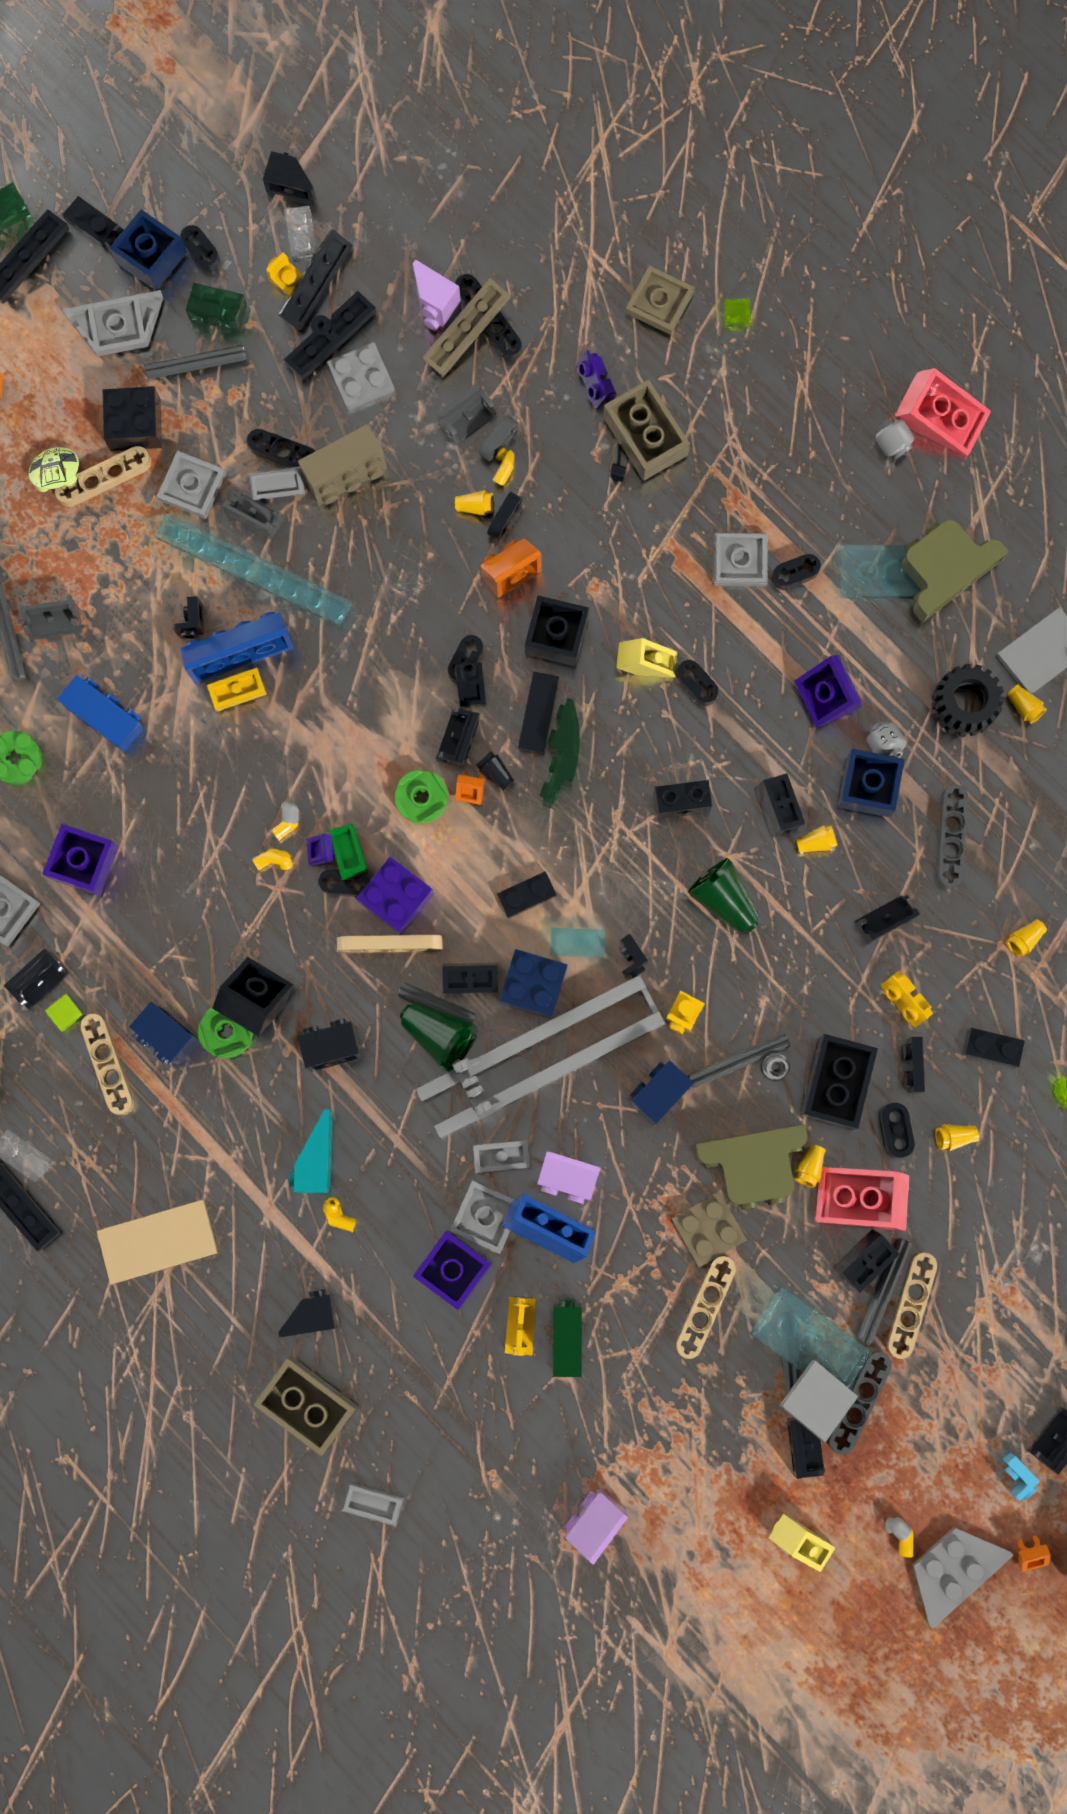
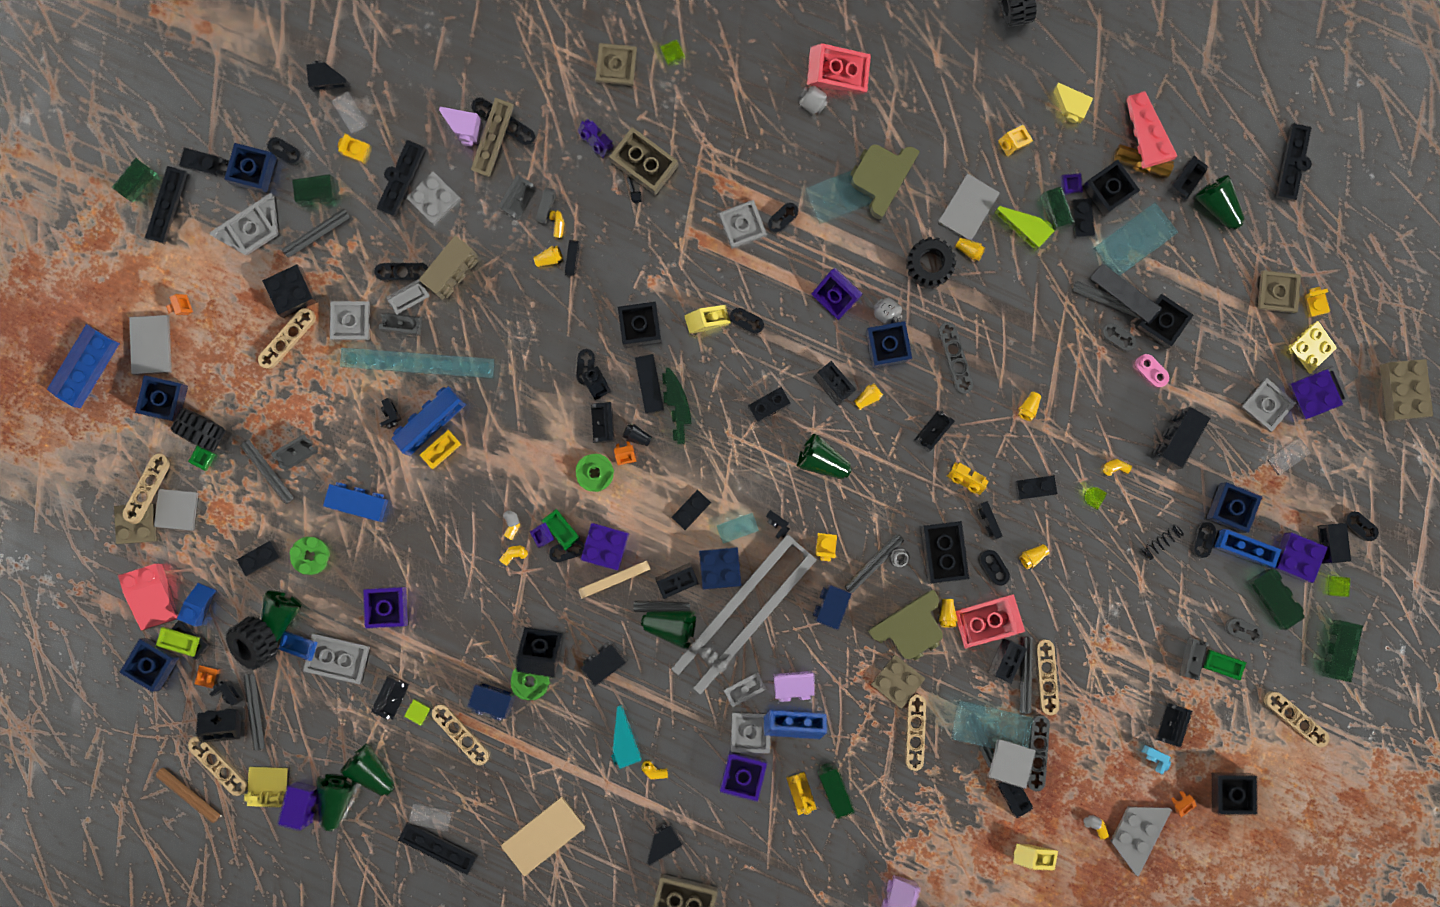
camera: 25 degrees left, 5 degrees up
yellowish green dish [29,447,79,492] -> none
black tile [278,229,353,331] -> none
orange slope [480,538,542,599] -> none

